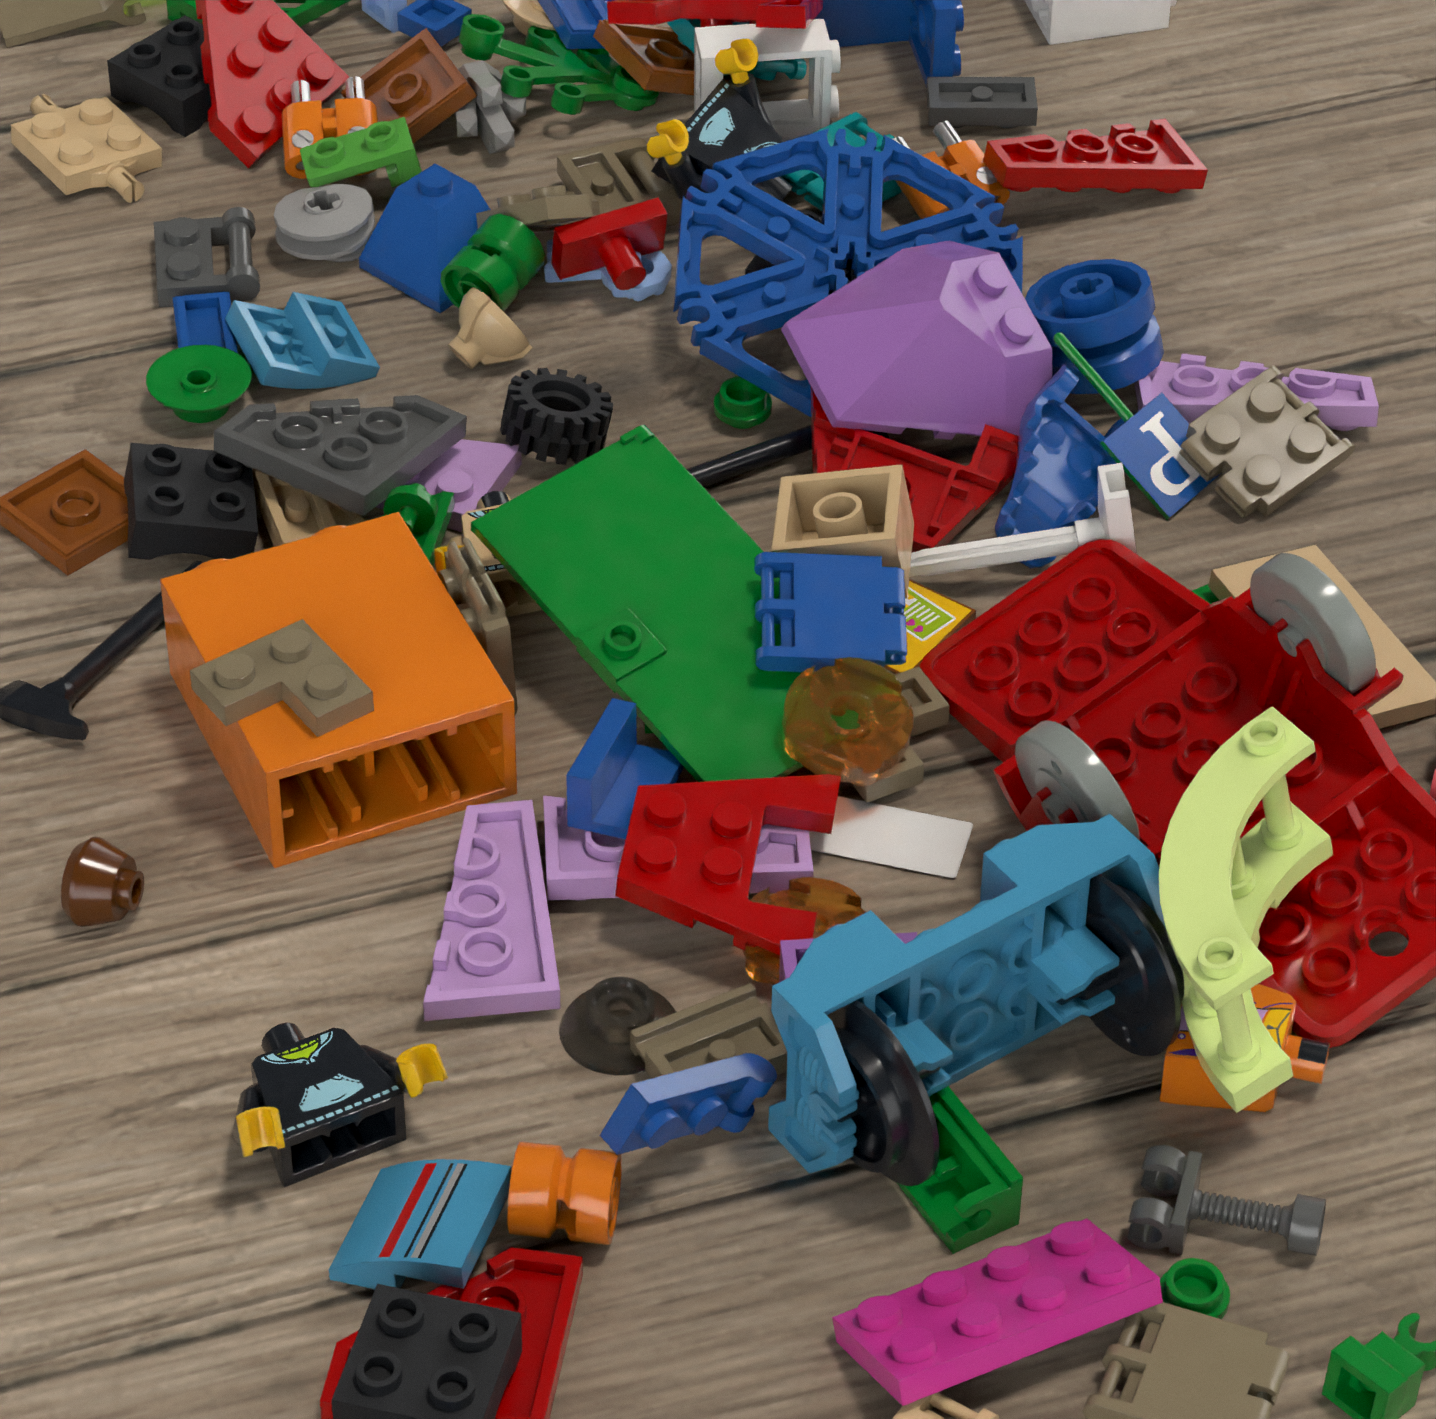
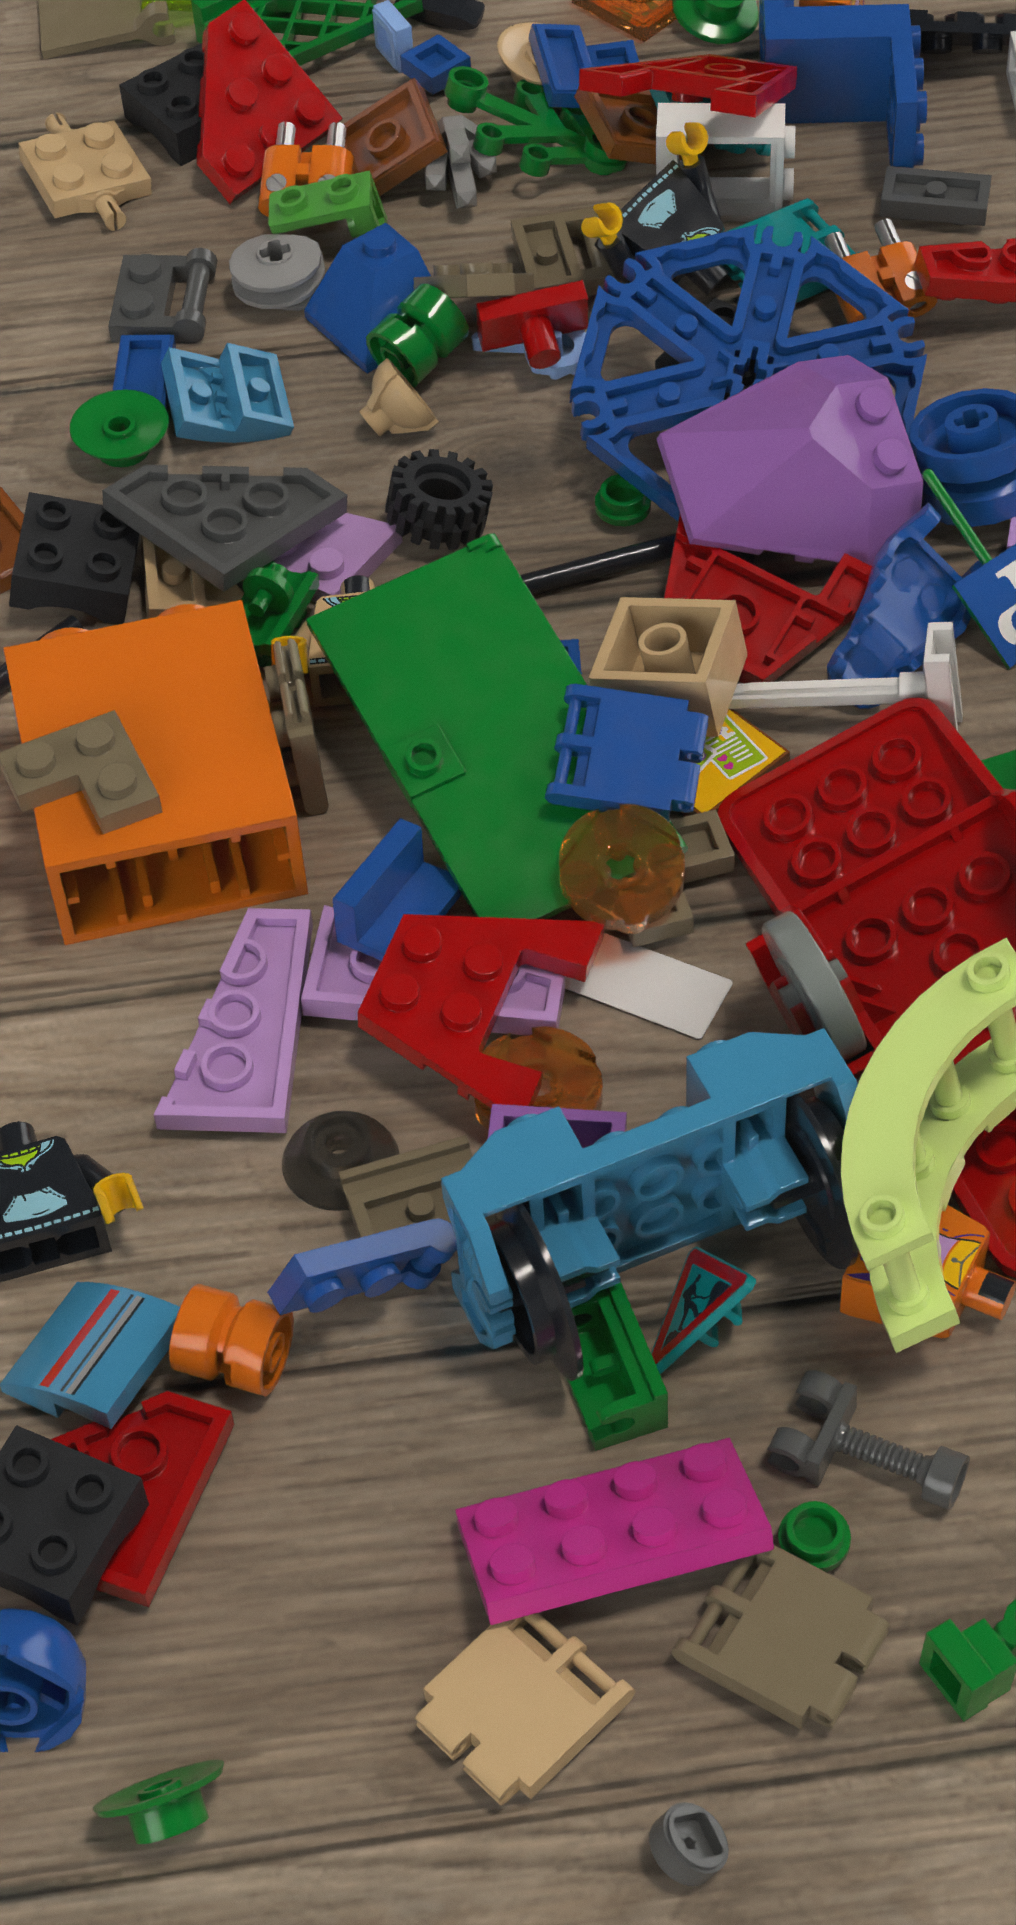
camera: 15 degrees right, 10 degrees up
none -> piece [651,1246,756,1374]

